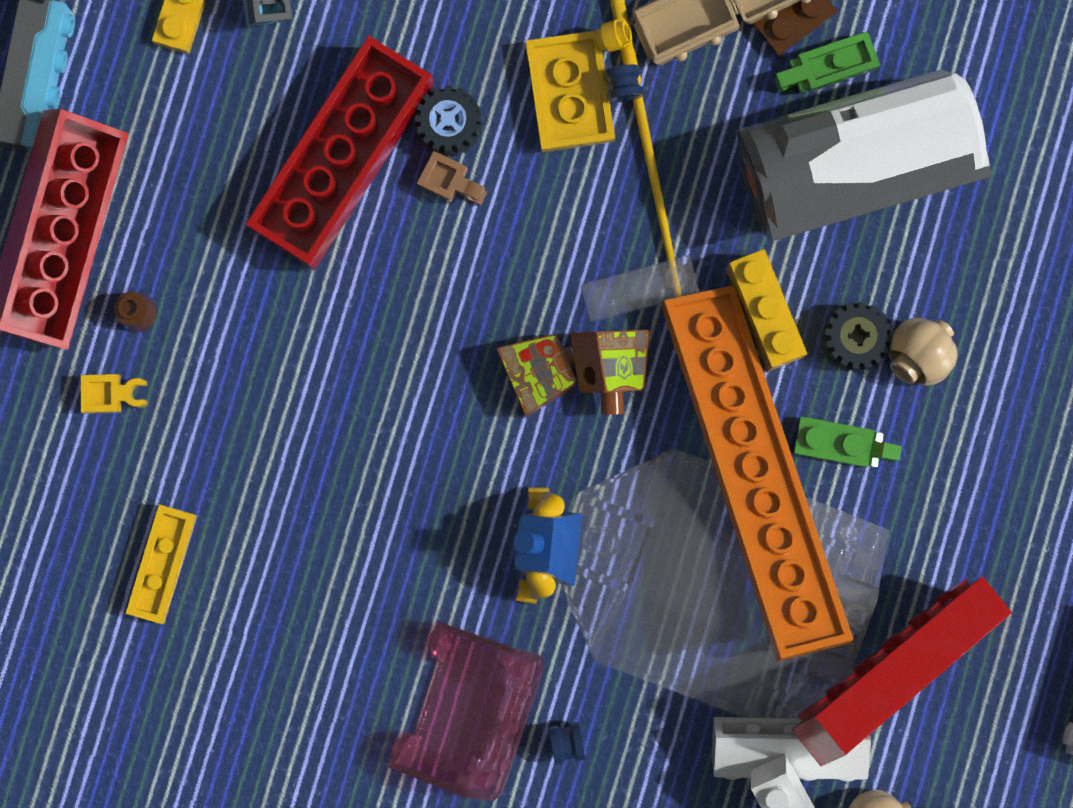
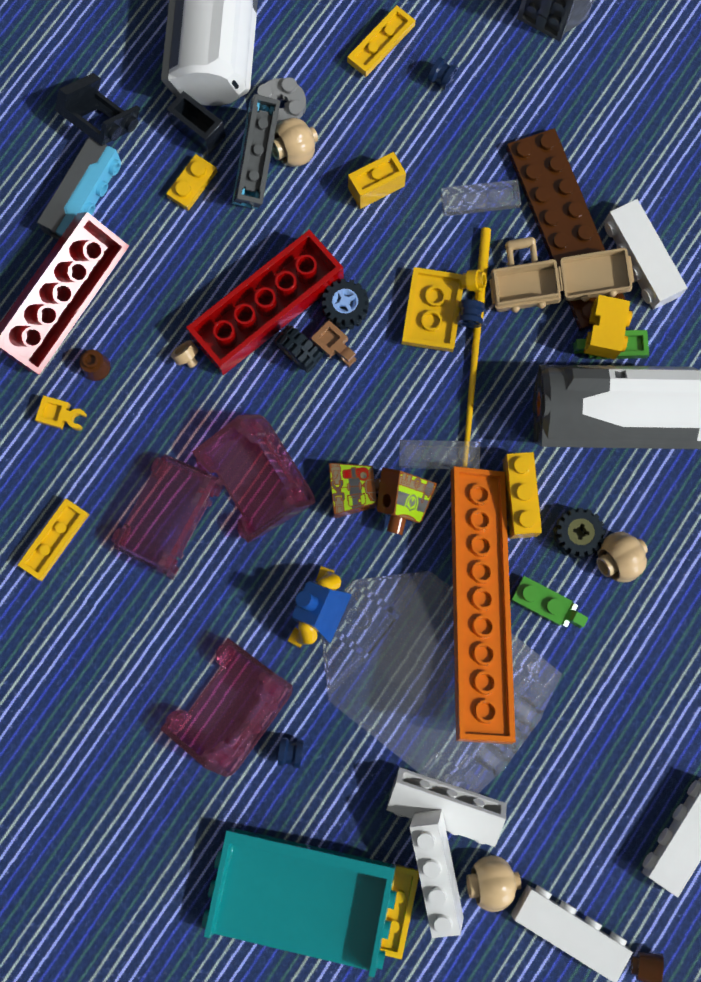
camera: 15 degrees right, 5 degrees down
red brick [791,576,1012,767] -> none
none -> clear pink windscreen [112,454,224,580]
none -> tan tile [171,340,198,368]
none -> clear pink windscreen [192,414,315,543]
none -> black wheel [274,325,323,373]
none -> yellow brick [584,295,632,359]

